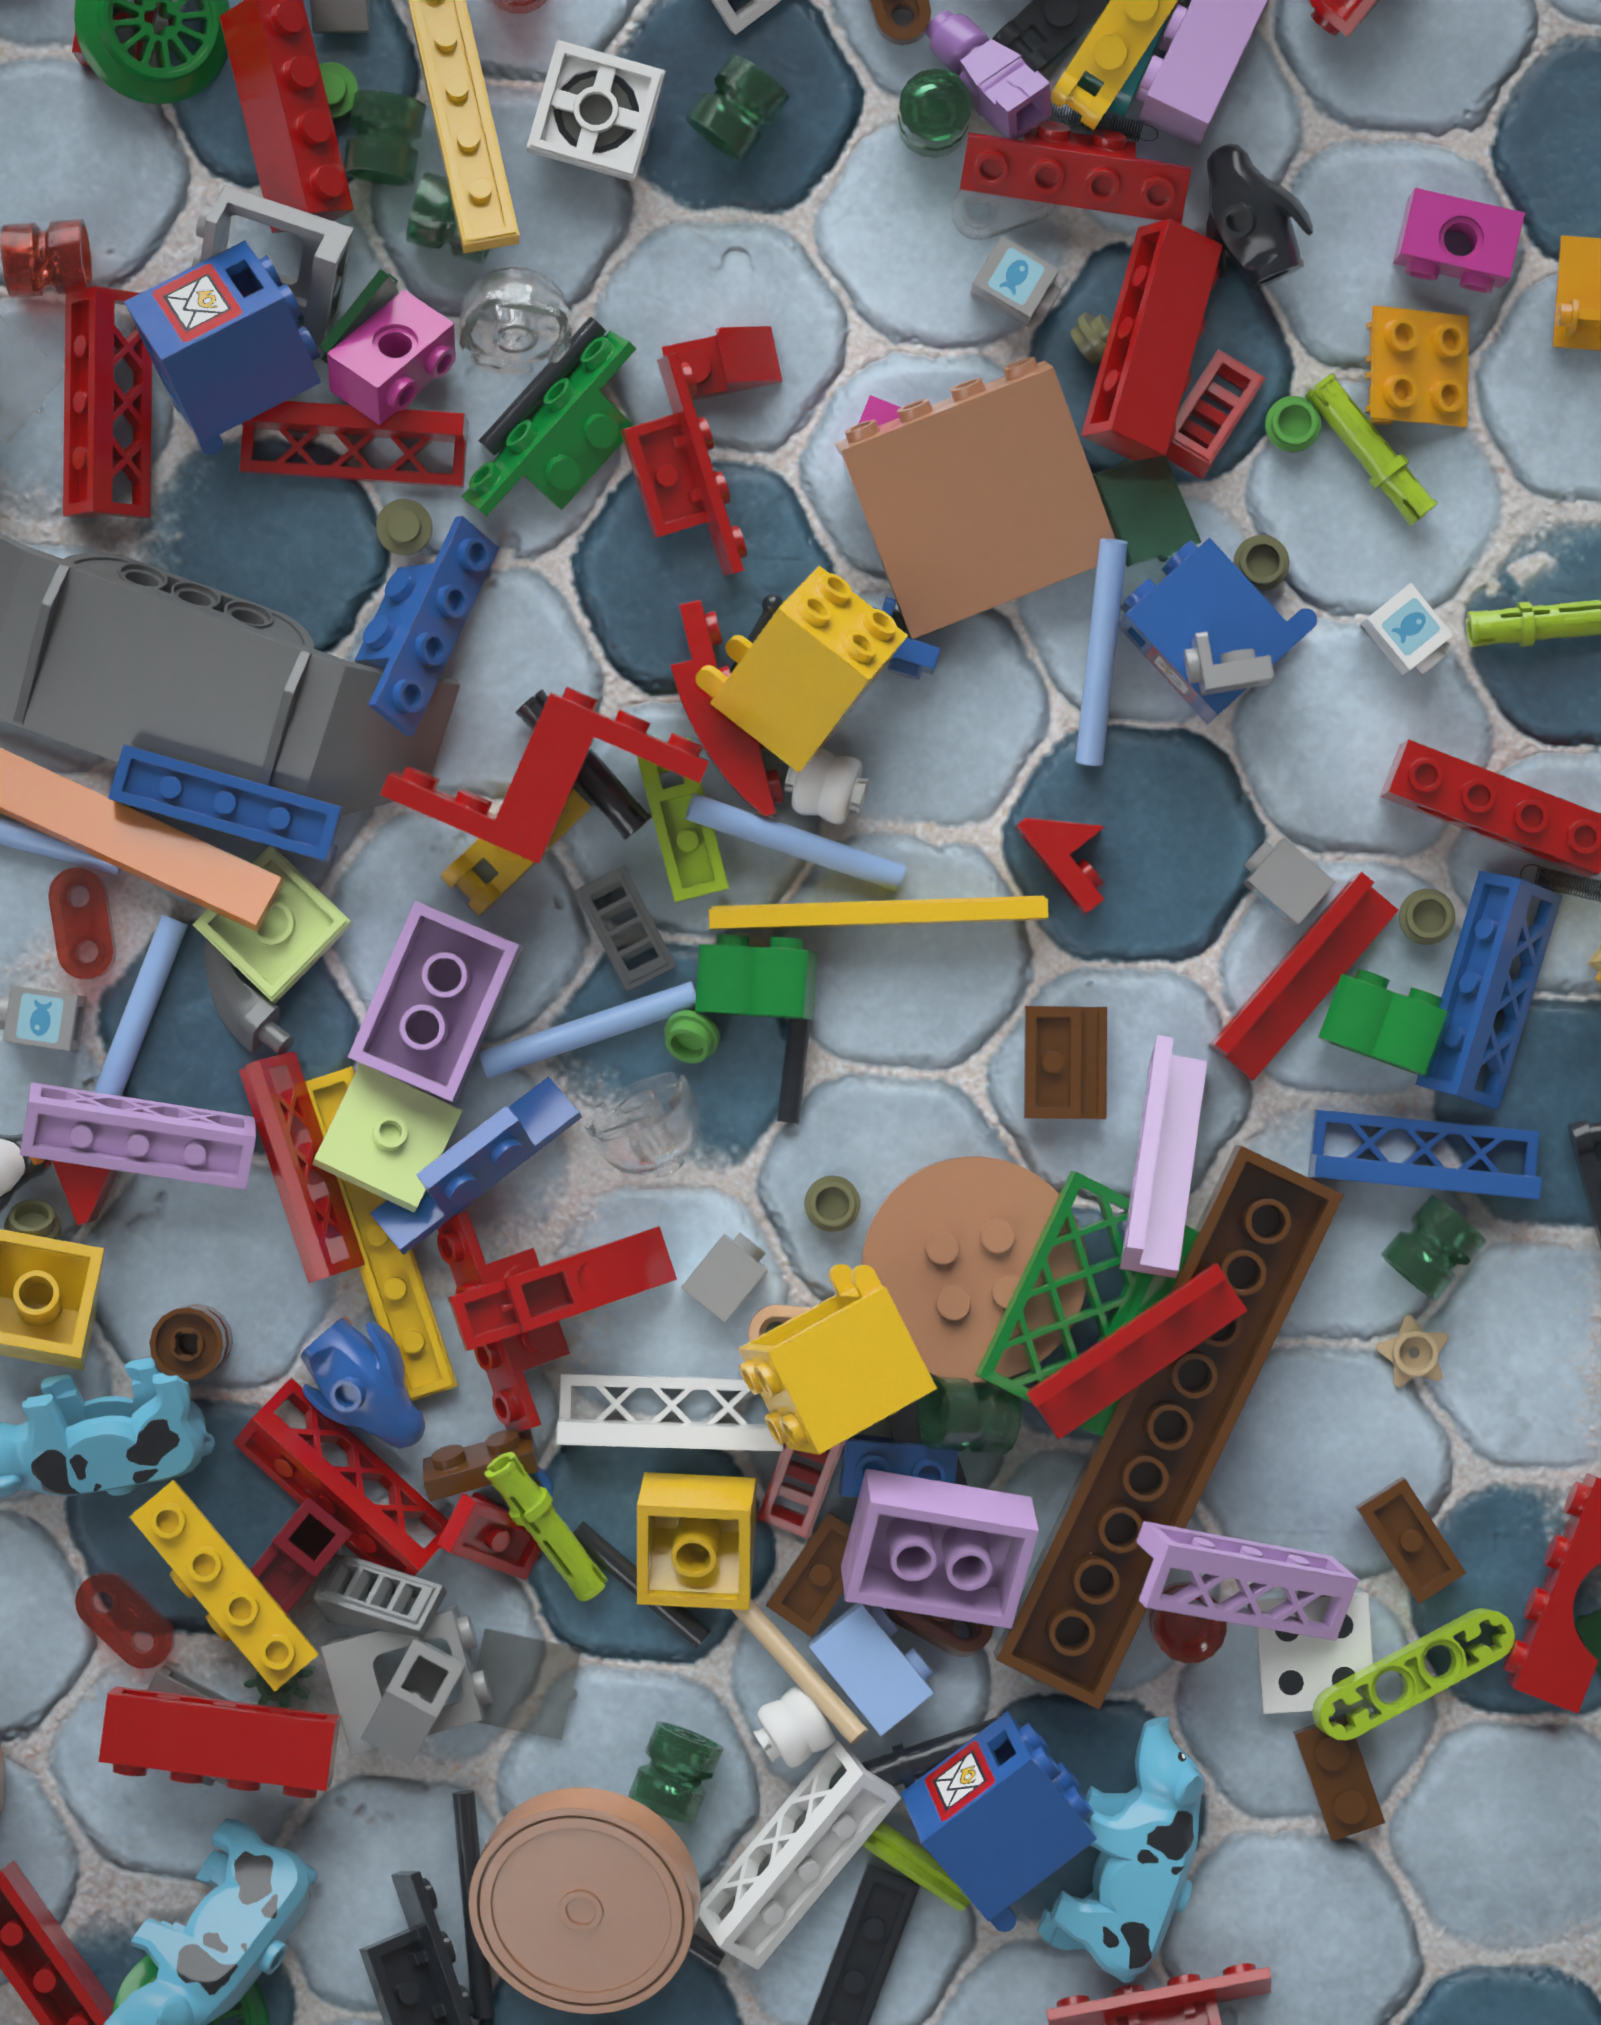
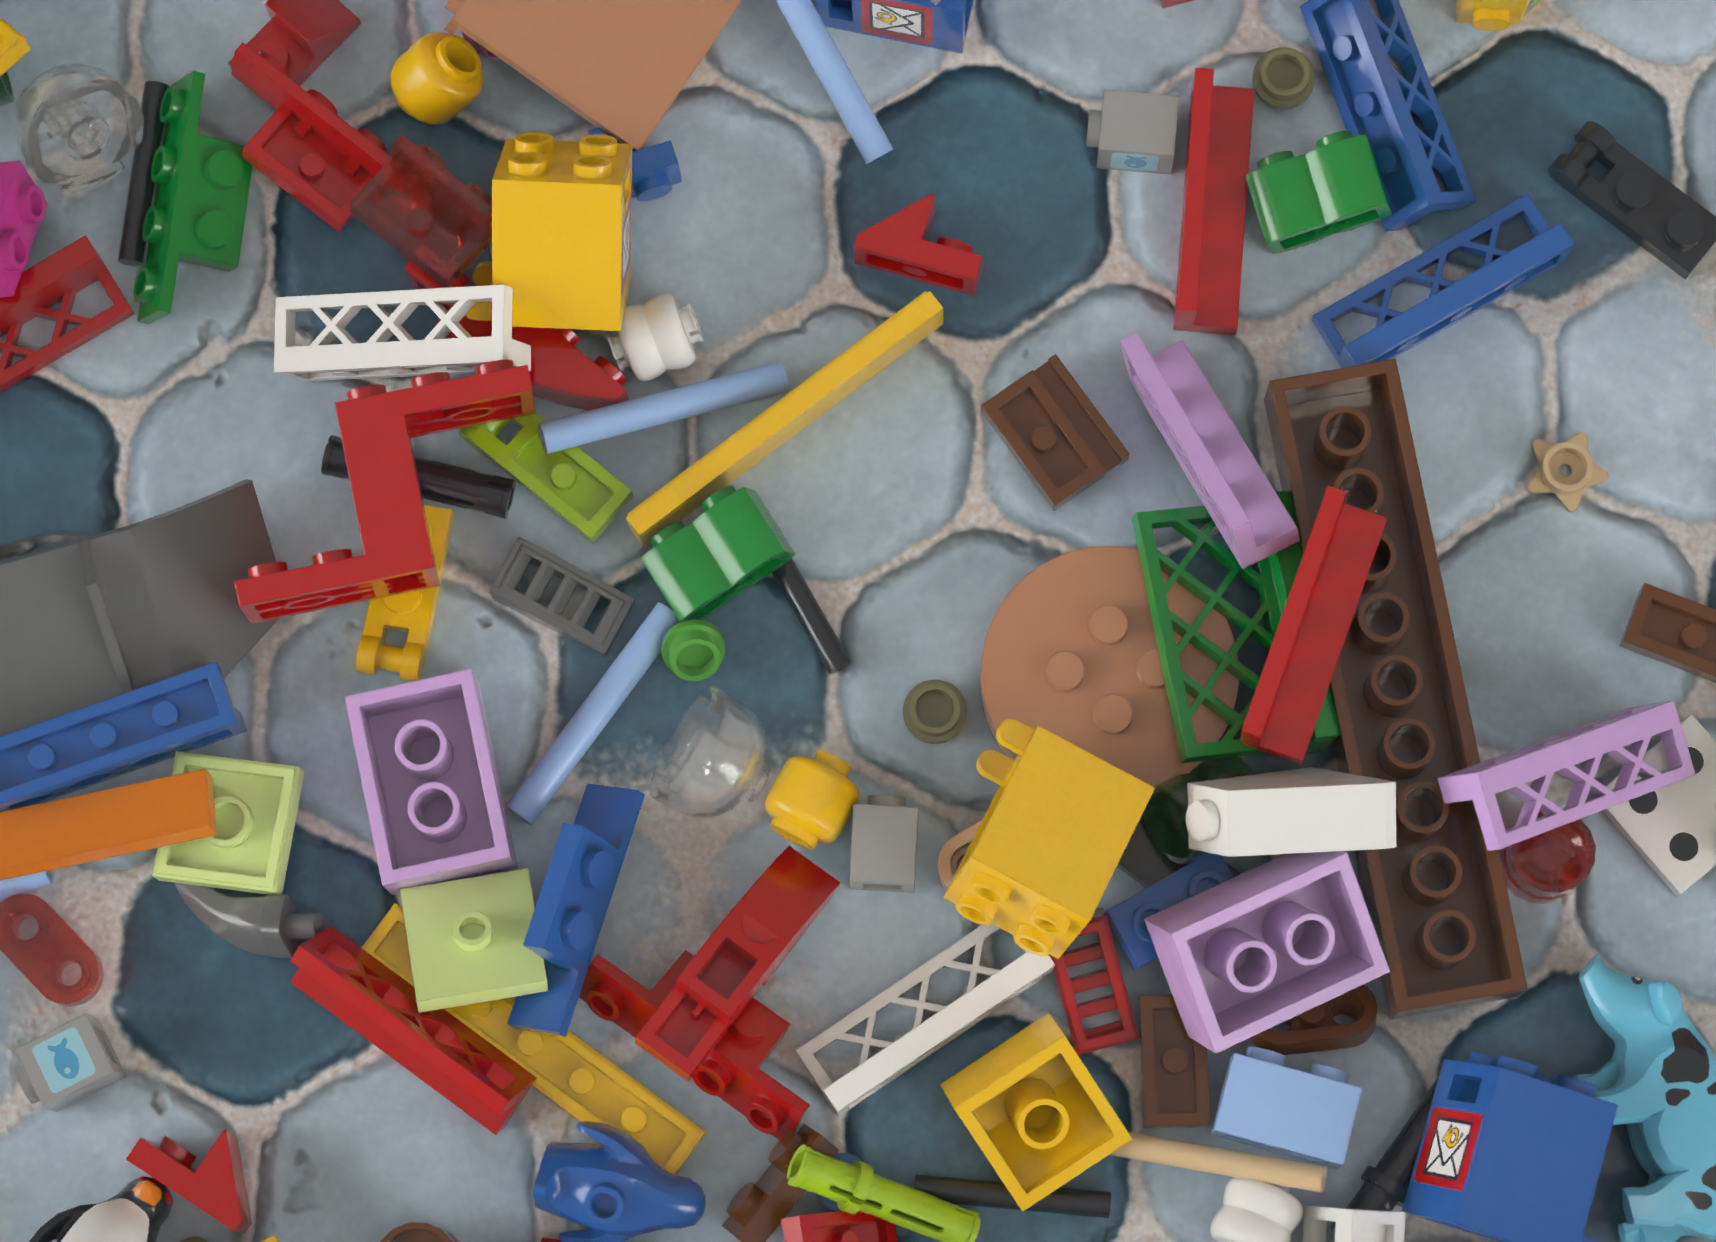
camera: 30 degrees left, 10 degrees down
lavender fence [20,1082,256,1190] -> none
light blue piece [93,915,188,1096] -> none
blue bracket [354,516,499,736] -> none
olive plate [376,499,433,556] -> none
clear green wheel [1380,1195,1487,1302] -> none
none -> white fence [274,285,531,382]
none -> clear red bracket [350,136,492,288]
none -> yellow head [390,32,483,125]
none -> yellow head [765,750,860,850]
none -> white slope [1186,767,1396,857]

